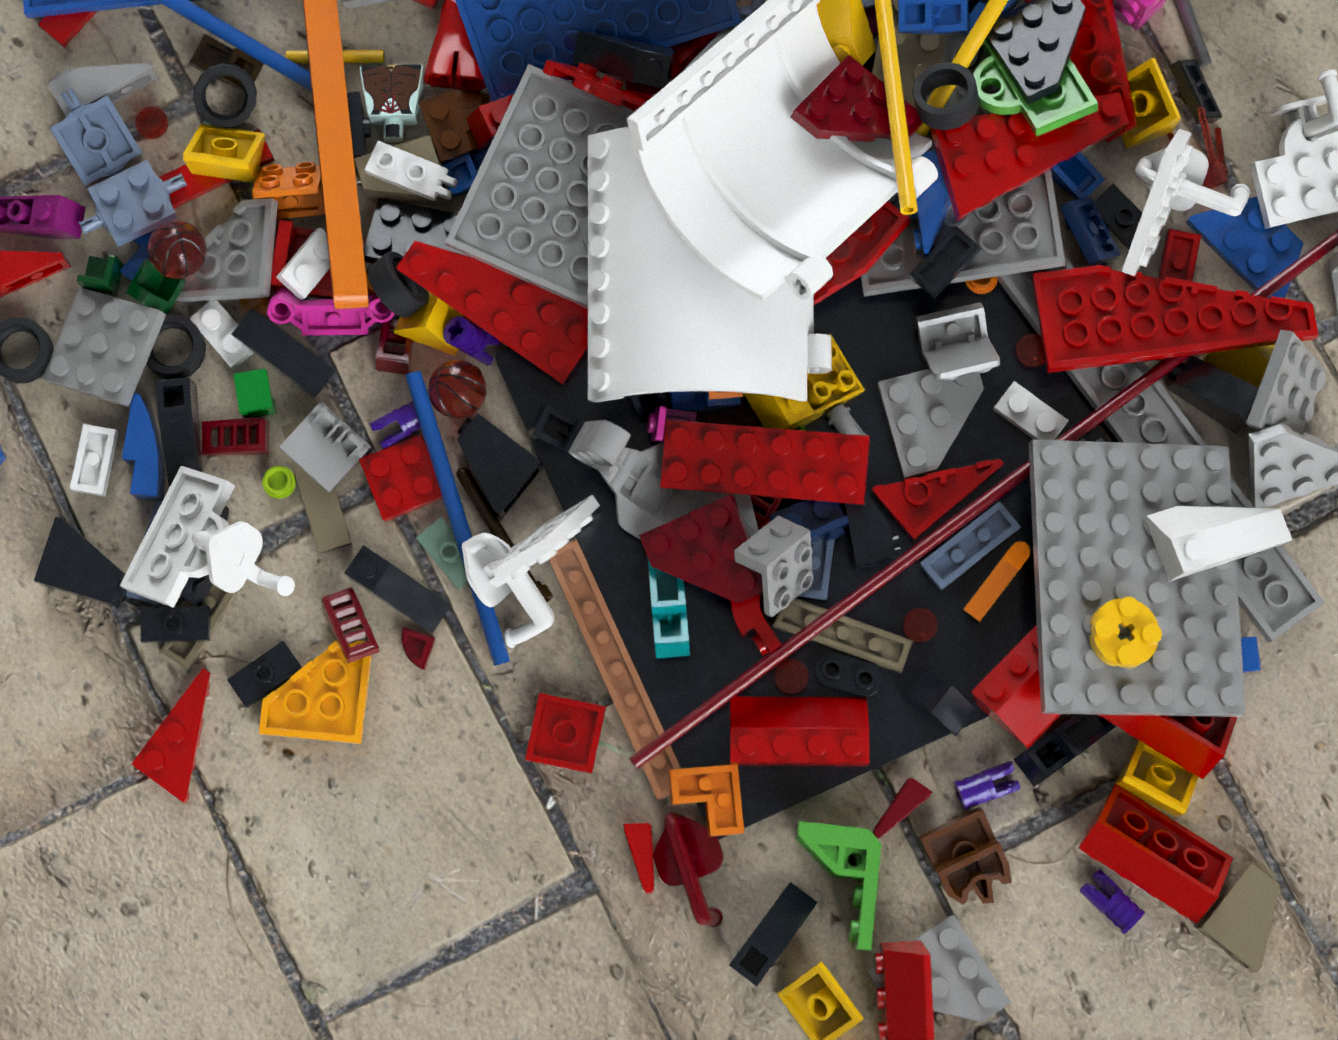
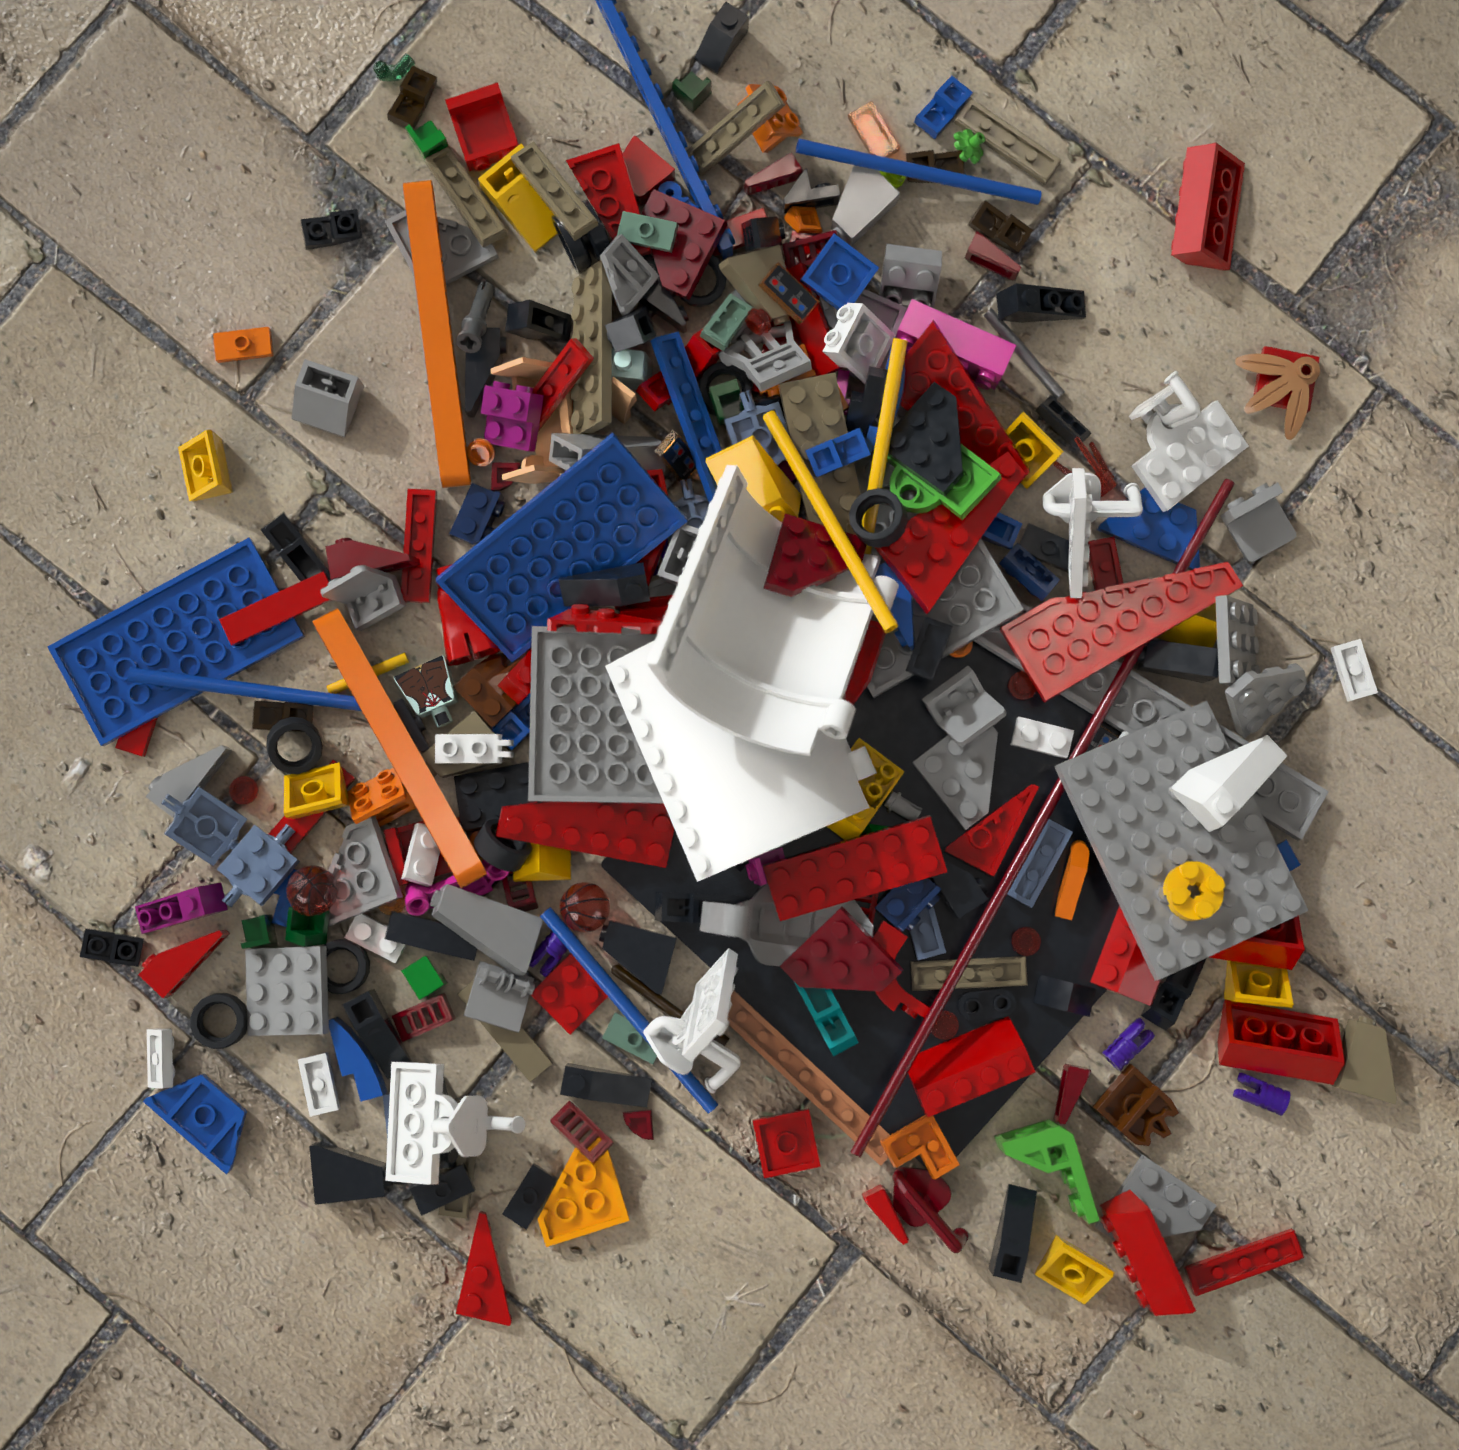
camera: 30 degrees left, 5 degrees up
lime plate [262,465,296,499] -> none
dark purple hinge [443,316,499,366] -> none
light grey bracket [734,516,813,617] -> none
none -> light grey slope [430,884,543,977]

